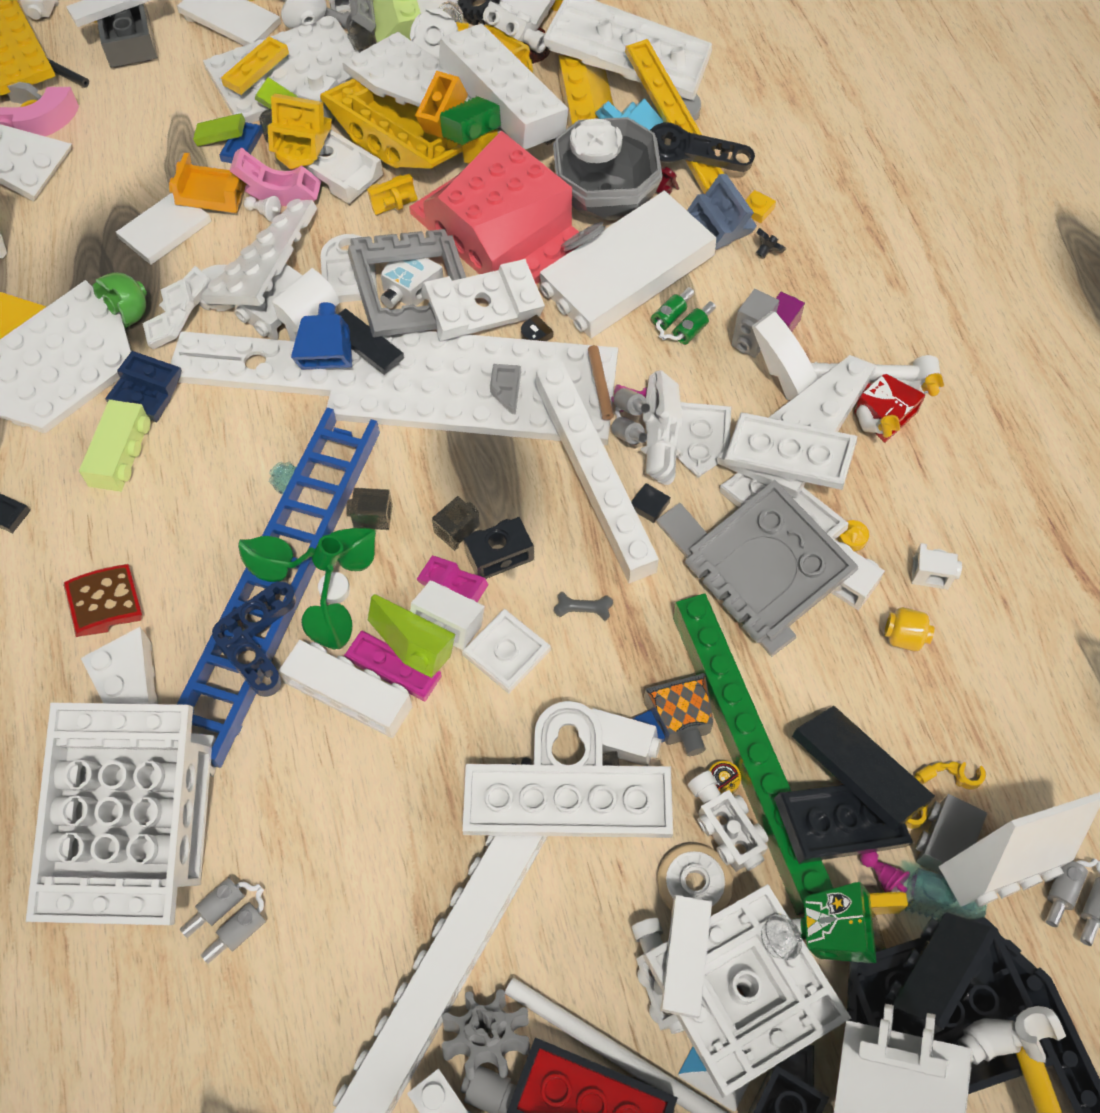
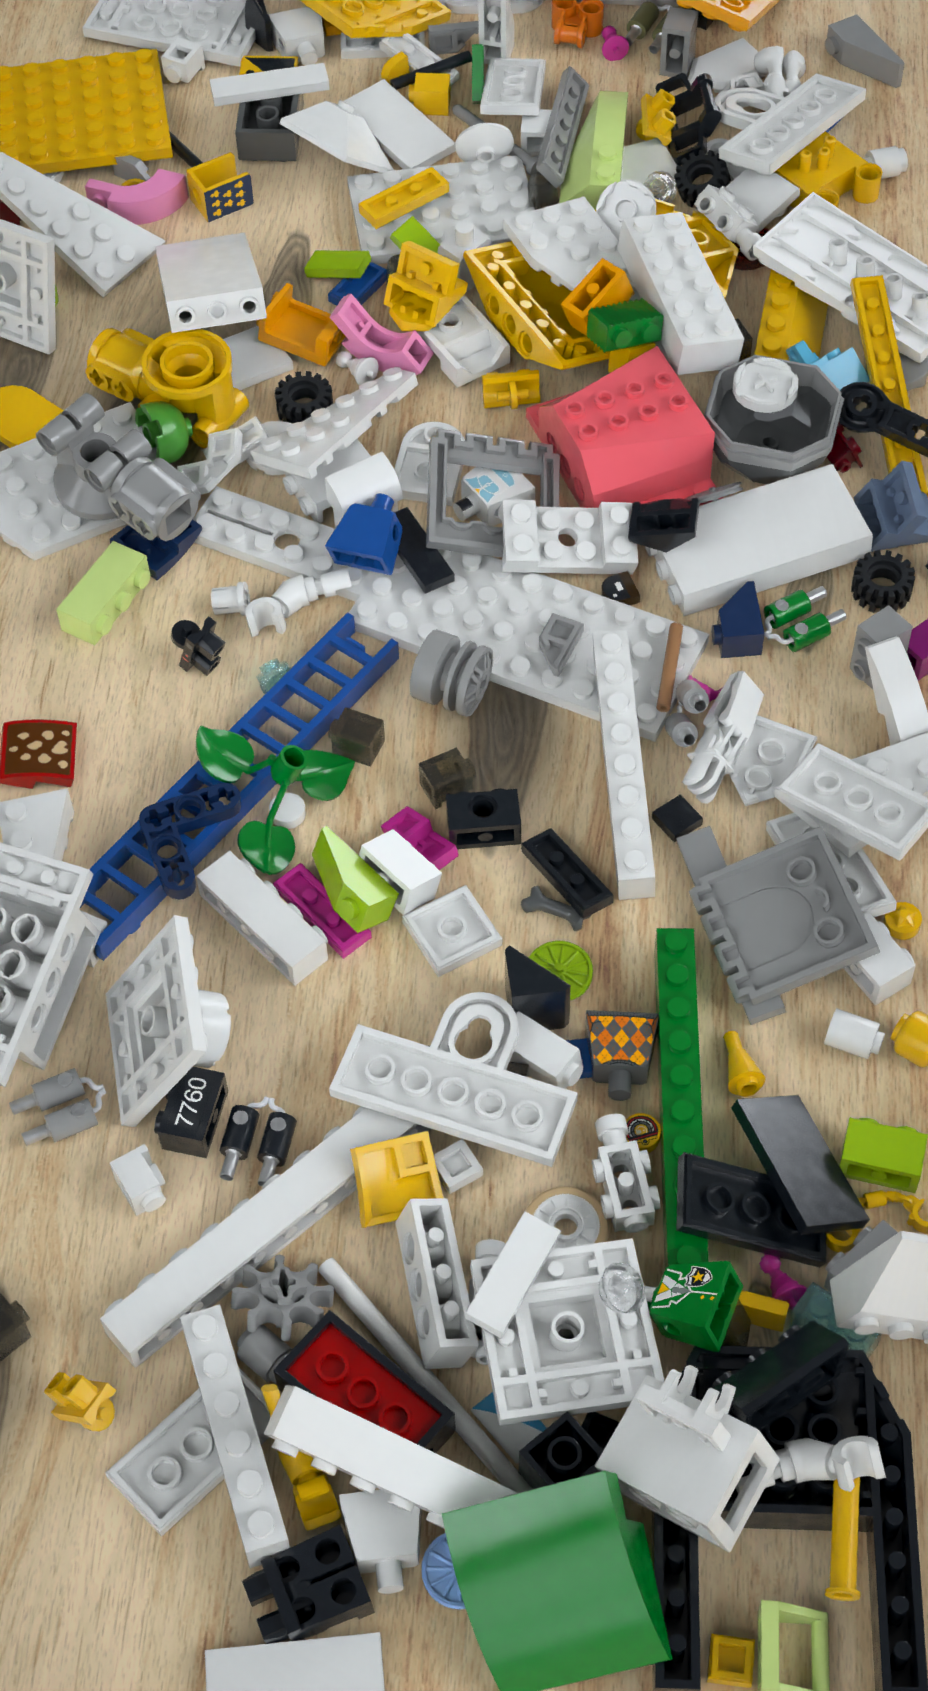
camera: 20 degrees right, 5 degrees down
none -> light grey piece [36,393,201,541]
none -> yellow piece [85,328,249,449]
none -> white piece [106,915,231,1127]
none -> white brick [110,1144,166,1216]
none -> black brick [154,1067,228,1159]
none -> white brick [155,232,267,333]
none -> black hips [171,616,226,676]
none -> piece [186,152,254,223]
none -> white bush [211,581,250,616]
none -> black piece [219,1097,297,1187]
none -> white piece [245,568,352,637]
none -> black tyre [275,371,333,424]
none -> white slope [279,100,394,173]
none -> yellow plate [350,1131,443,1228]
none -> white brick [395,1198,479,1369]
none -> light grey wheel [410,629,493,717]
none -> white plate [434,1139,483,1194]
none -> black slope [505,945,571,1030]
none -> black tile [521,828,614,919]
none -> lime wheel [529,941,593,1001]
none -> black slope [628,498,700,553]
none -> dark blue slope [711,581,764,658]
none -> yellow cone [723,1031,766,1097]
none -> white brick [824,1008,885,1059]
none -> lime brick [839,1117,928,1193]
none -> black tyre [851,550,915,613]

